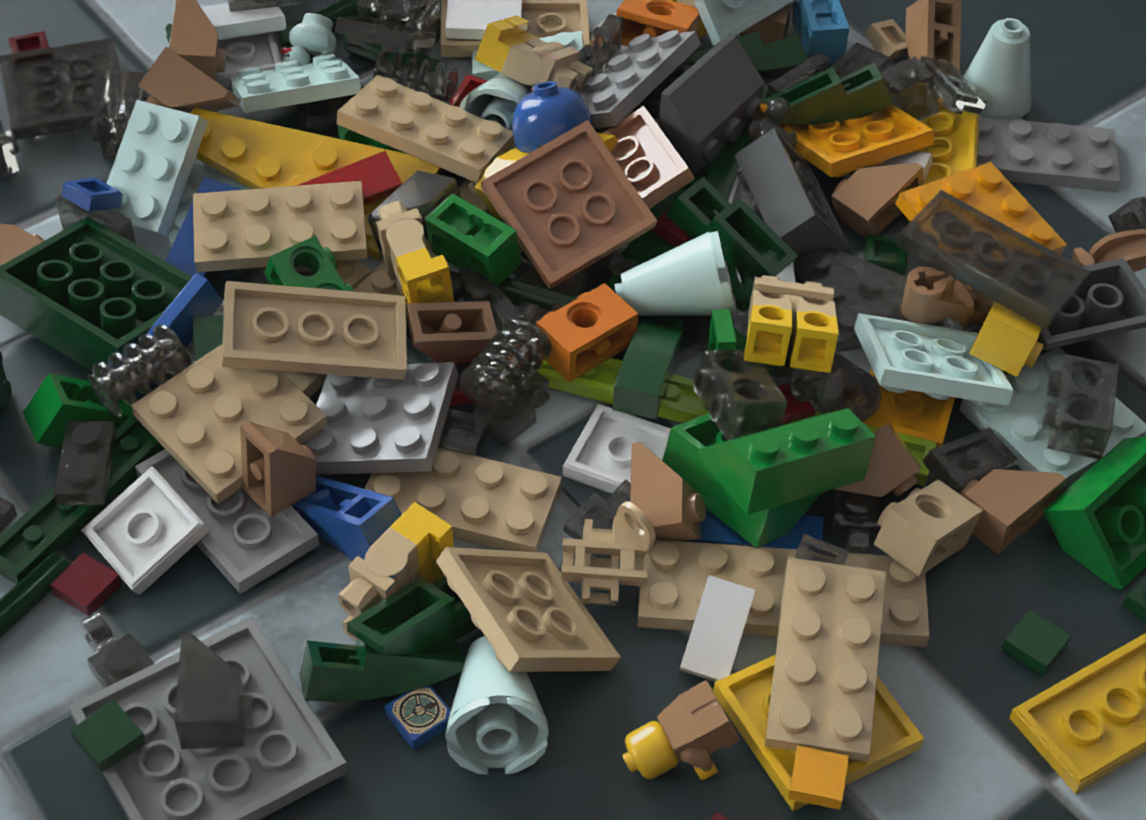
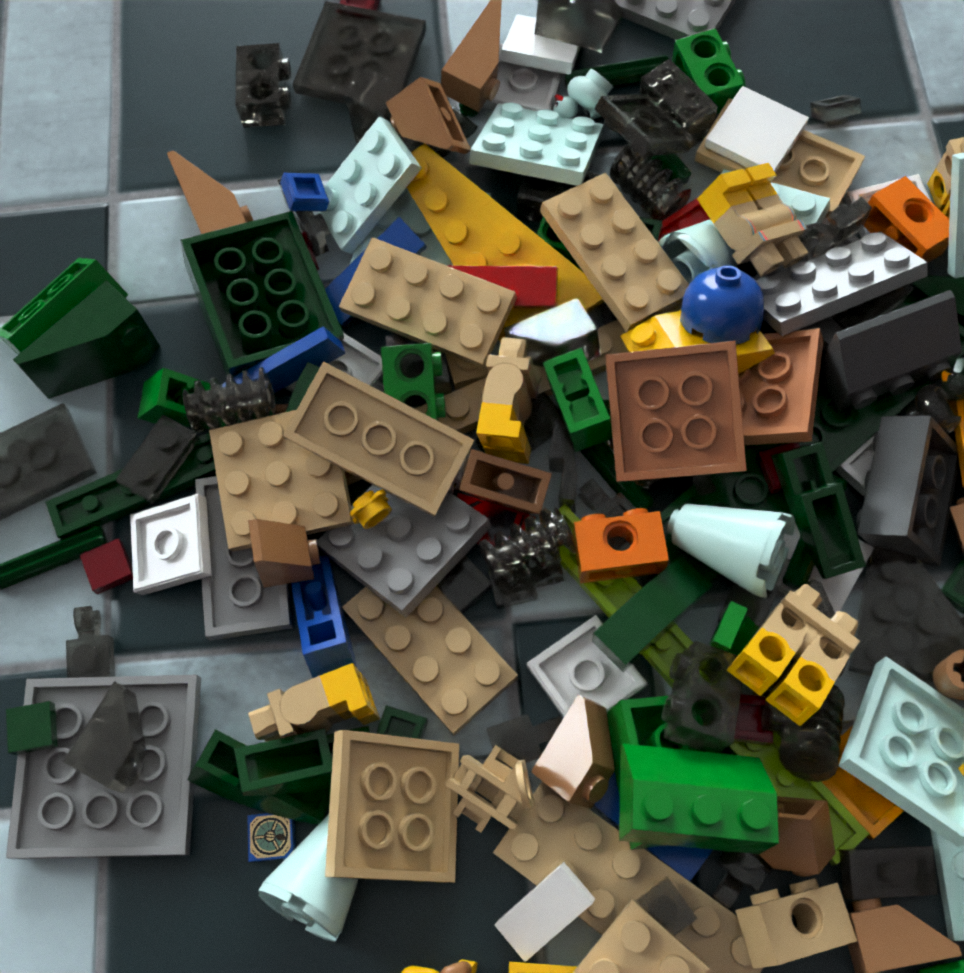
camera: 40 degrees right, 20 degrees up
none -> yellow plate [350,489,392,529]

